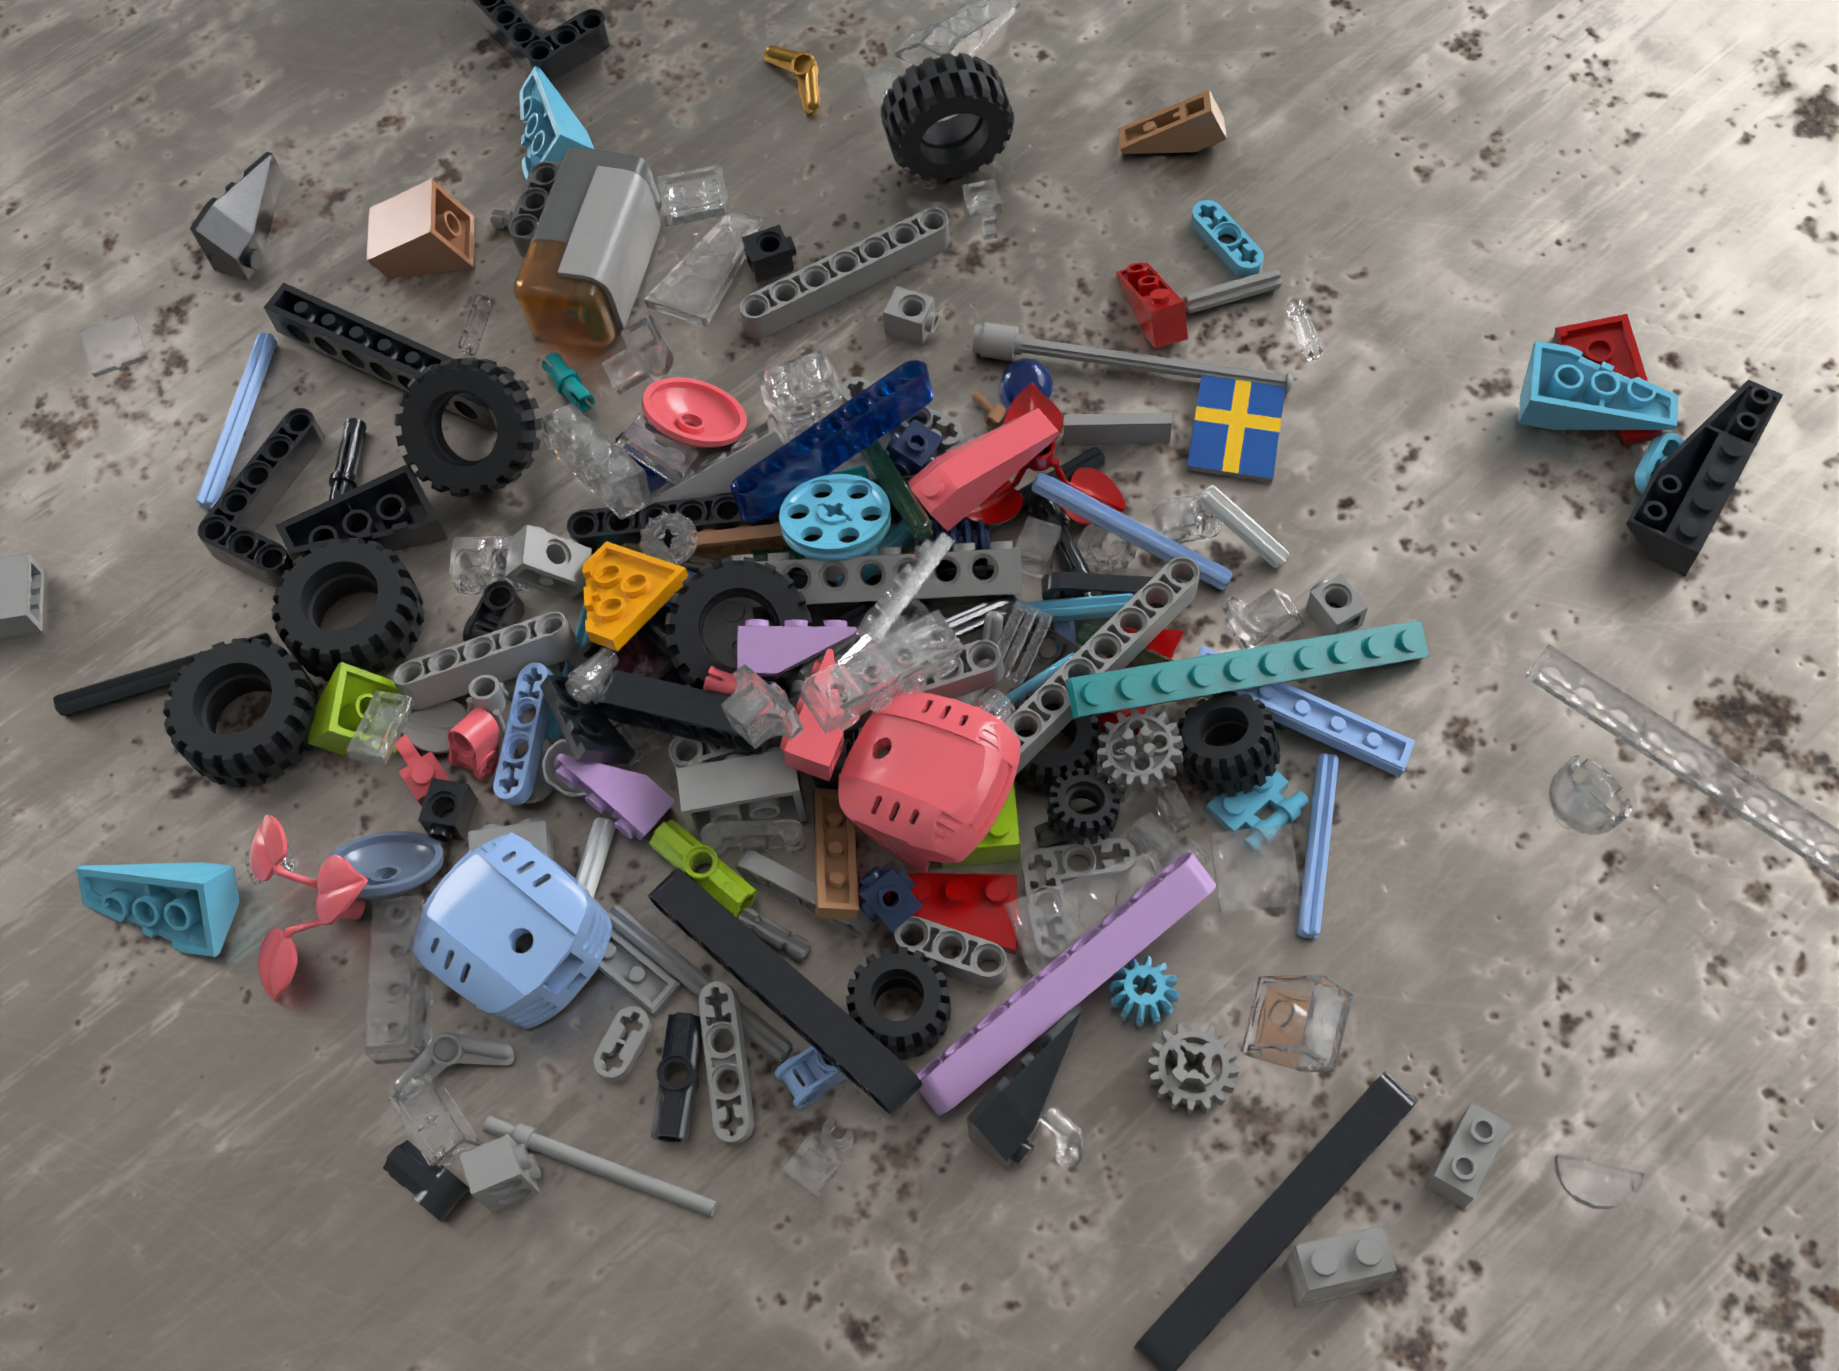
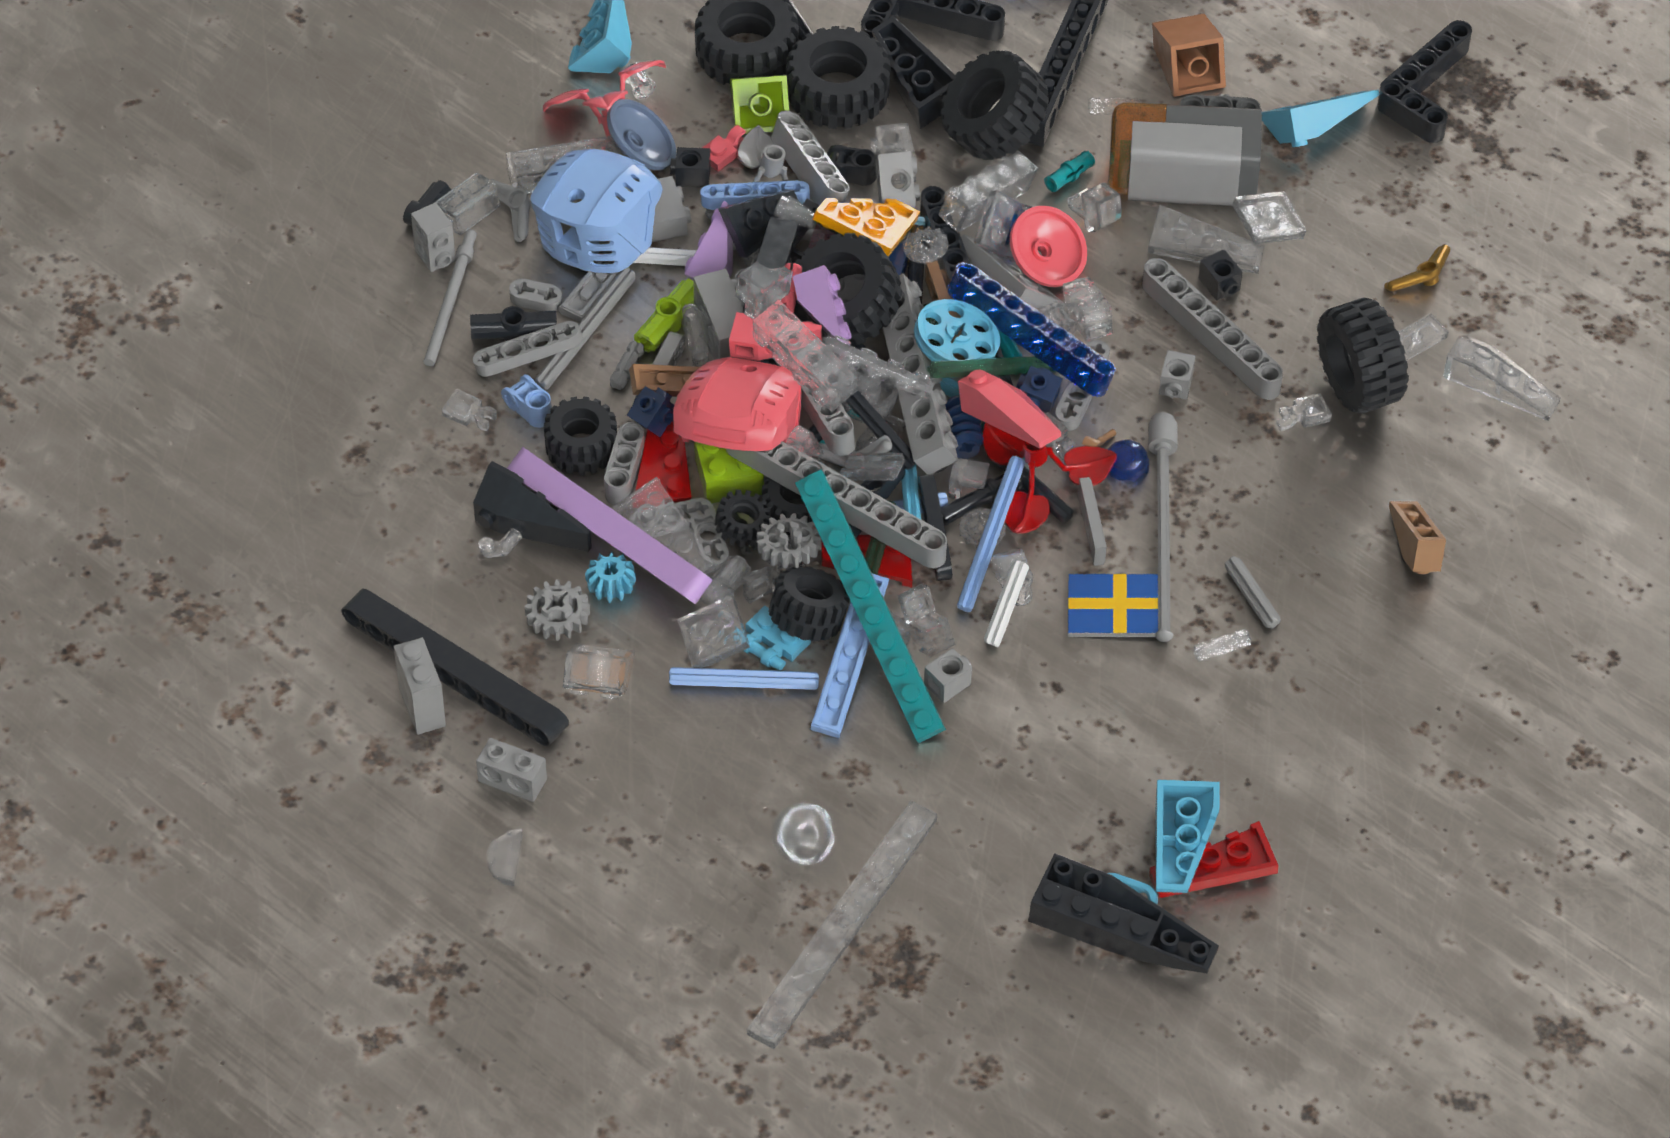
camera: 75 degrees right, 10 degrees down
black pin [329,418,367,500] -> none
clear plate [346,690,414,766] -> none
coral piece [447,708,500,782] -> none
black beam [647,868,923,1116] -> none
red slope [1116,262,1188,349] -> none
medium azure beam [1191,200,1264,278] -> none

